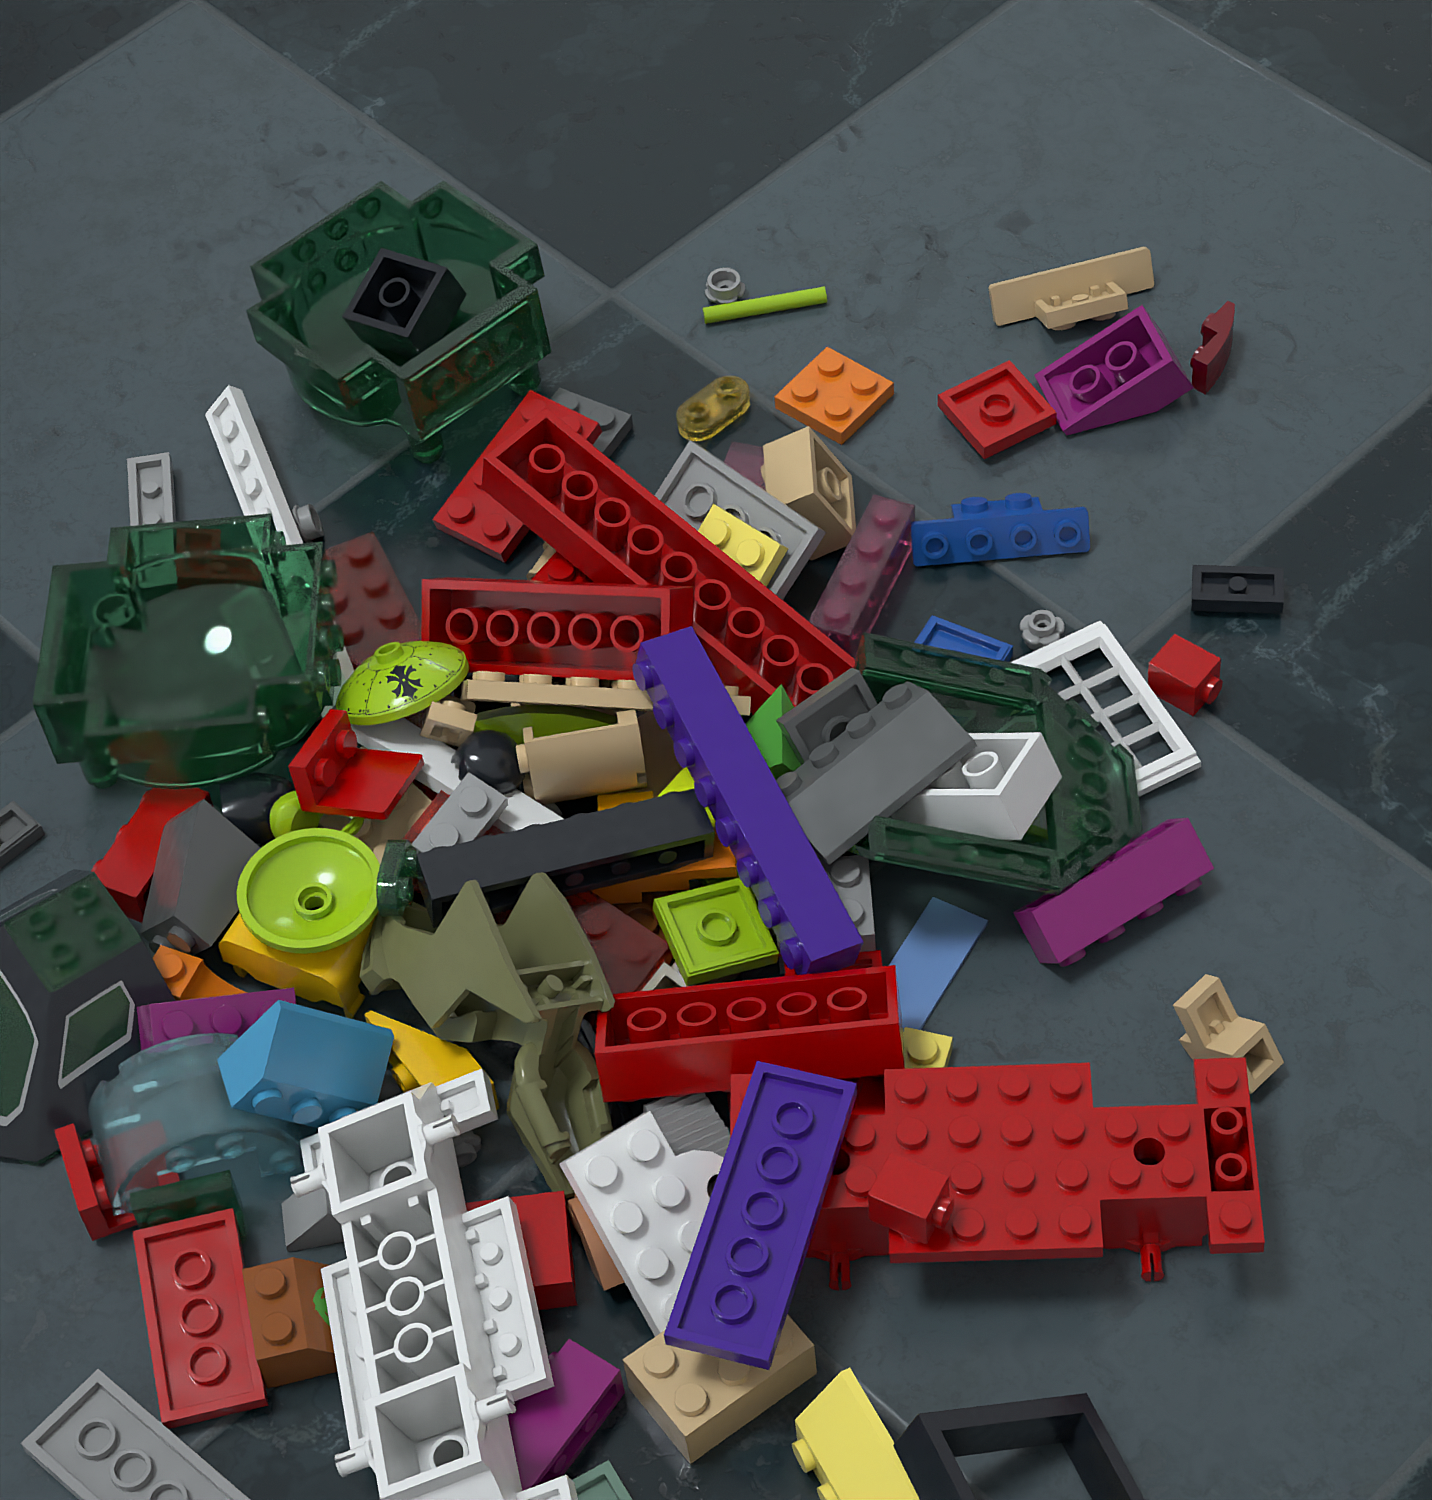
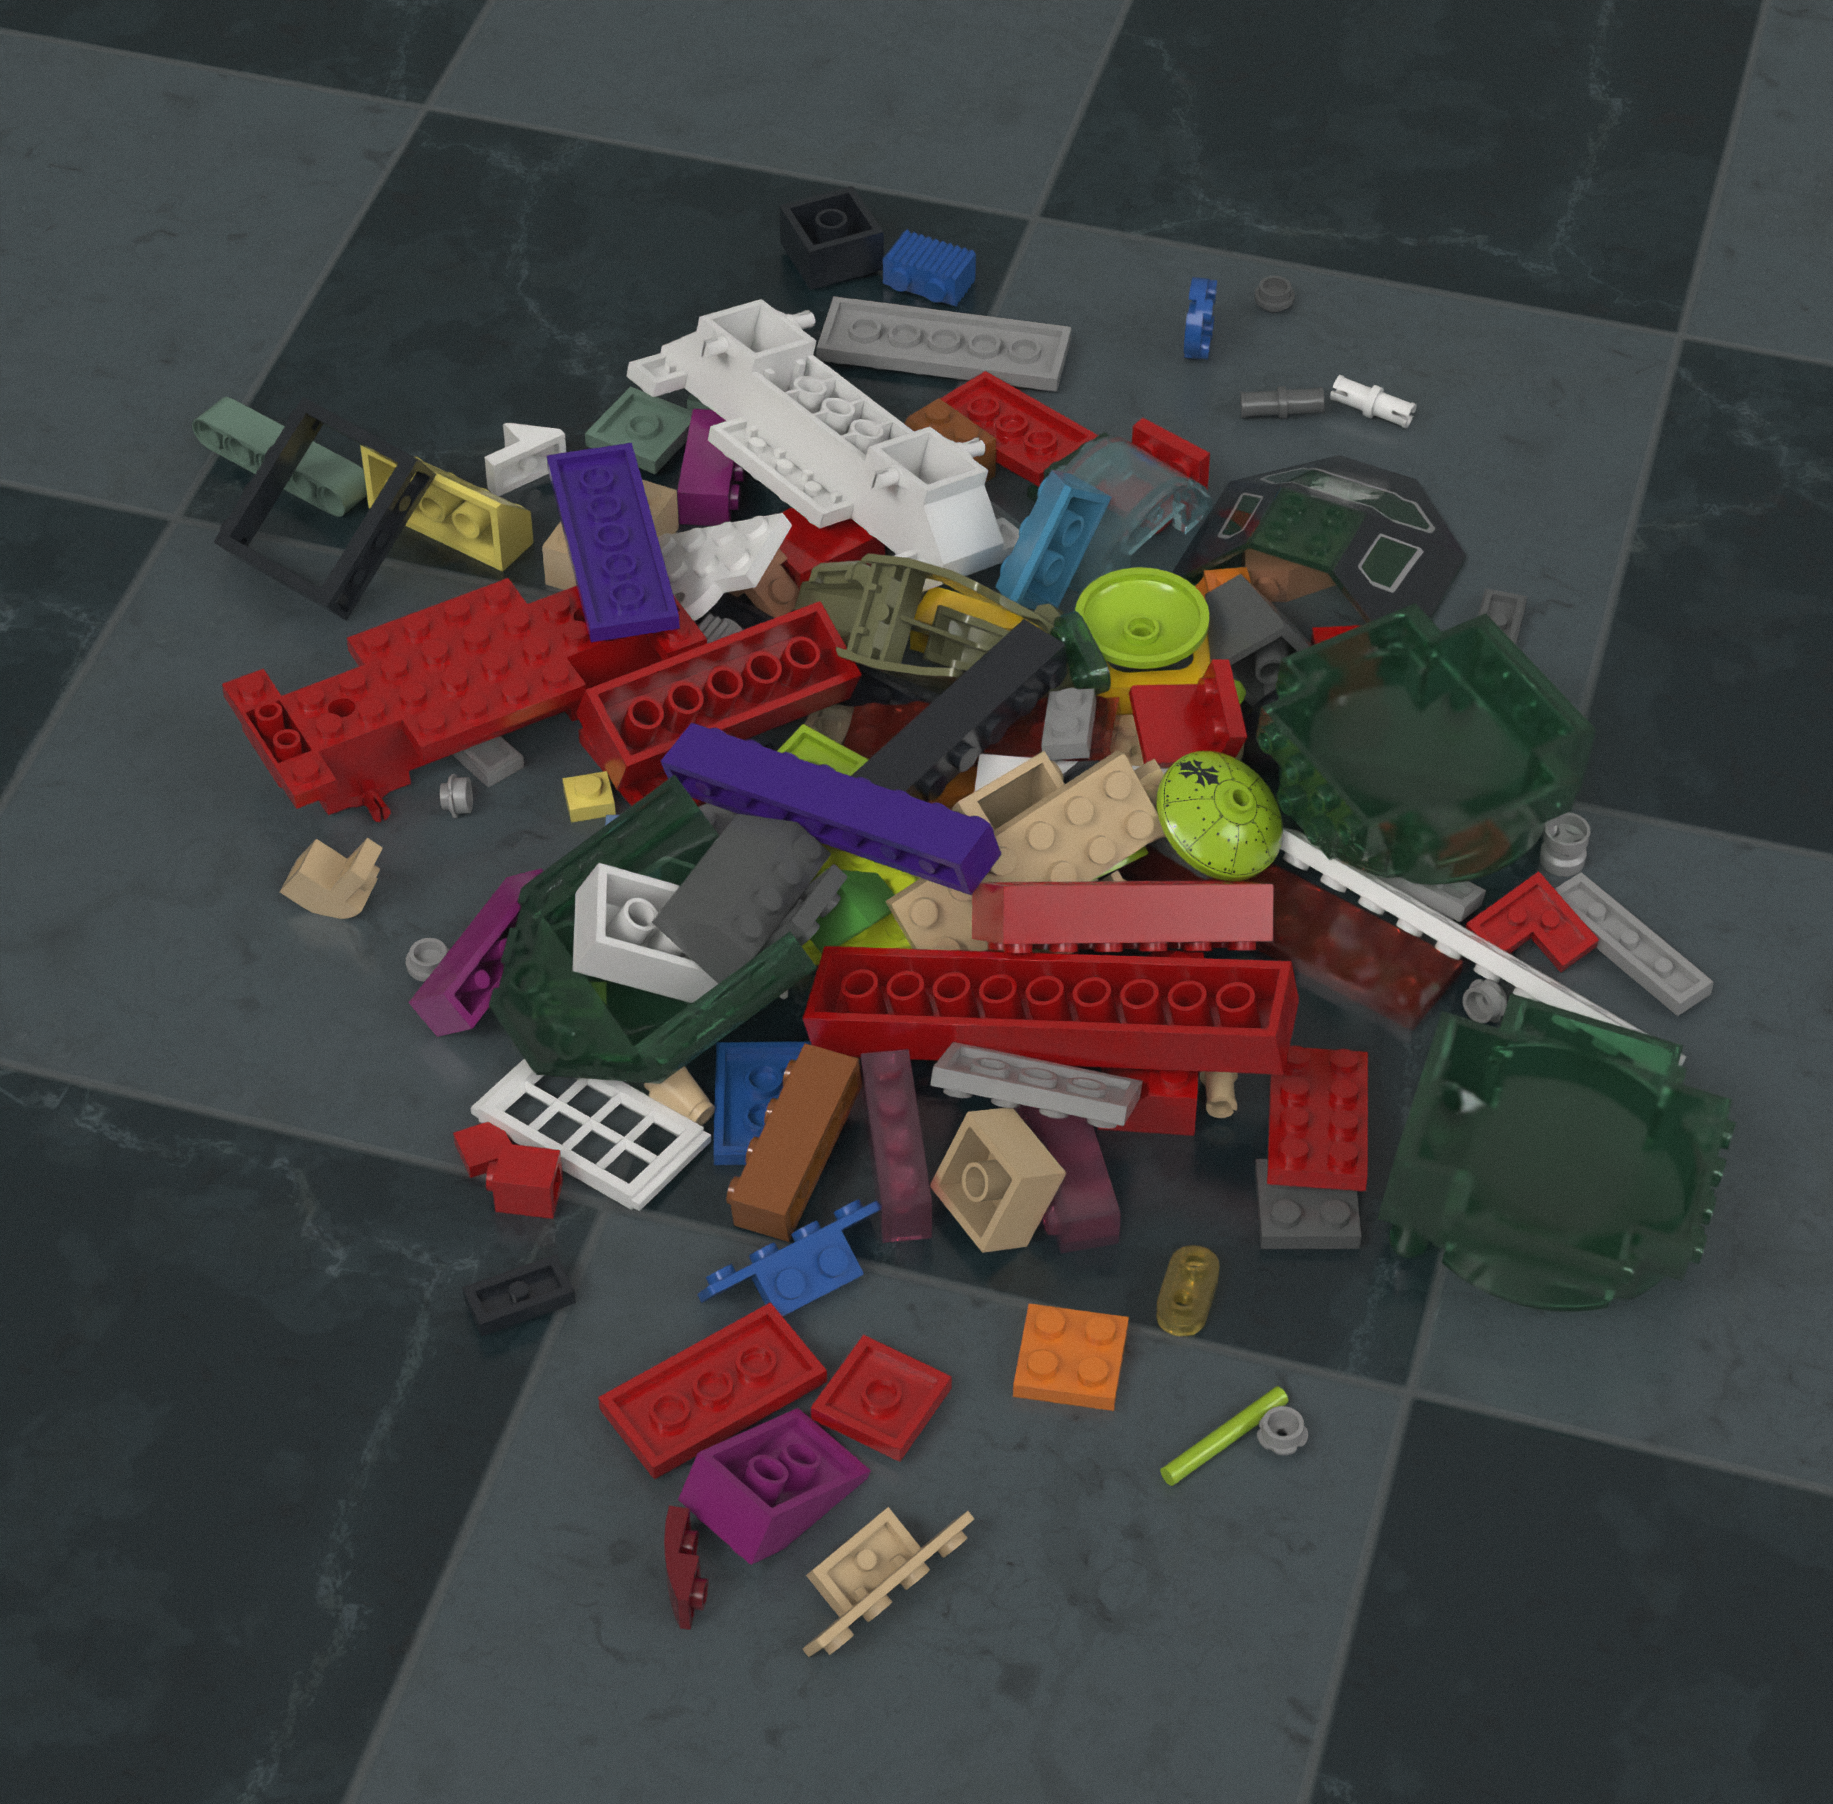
camera: 145 degrees right, 5 degrees down
magenta brick [137,988,296,1056] -> none
black brick [342,248,467,363] -> none
light yellow plate [698,504,789,587] -> none
red brick [867,1152,954,1244] -> none
light grey plate [1020,610,1065,651] -> none
none -> light grey plate [406,938,449,982]
none -> red tile [453,1122,511,1178]
none -> red plate [598,1302,827,1480]
none -> dark orange brick [726,1043,862,1242]

